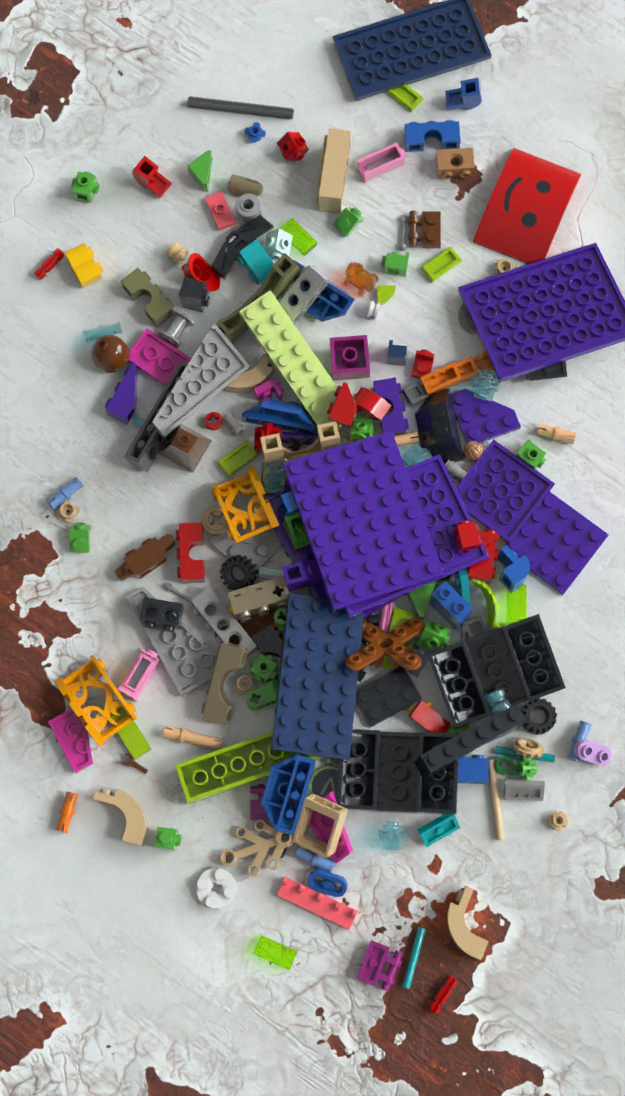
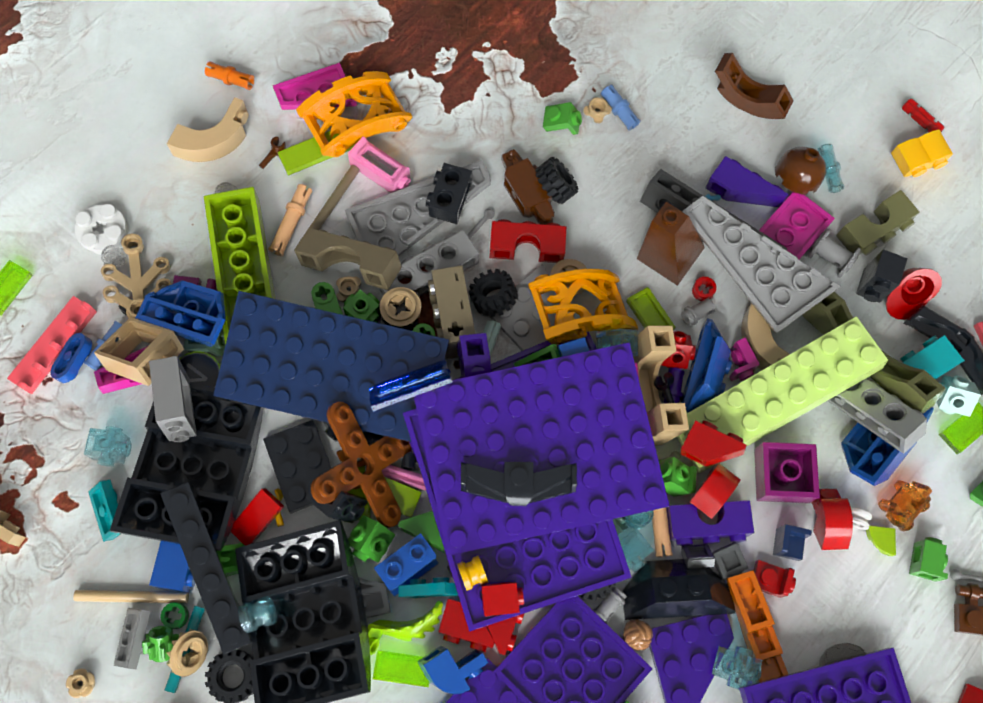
camera: 90 degrees right, 5 degrees down
bright green brick [154,827,181,851] -> none
tan wheel [166,241,189,265] -> none
lime tile [421,246,462,283] -> none
none -> light grey window [149,356,197,442]
none -> dark tan bar [299,165,360,242]
none -> clear blue piece [369,360,453,411]
none -> tan gear [380,287,421,328]
none -> yellow wheel [457,555,488,591]
none -> black plate [461,462,577,506]
none -> black tyre [535,156,579,204]
none -> dark grey tile [681,544,715,569]
none -> reddish brown arch [715,53,794,119]
none -> red brick [811,488,853,550]

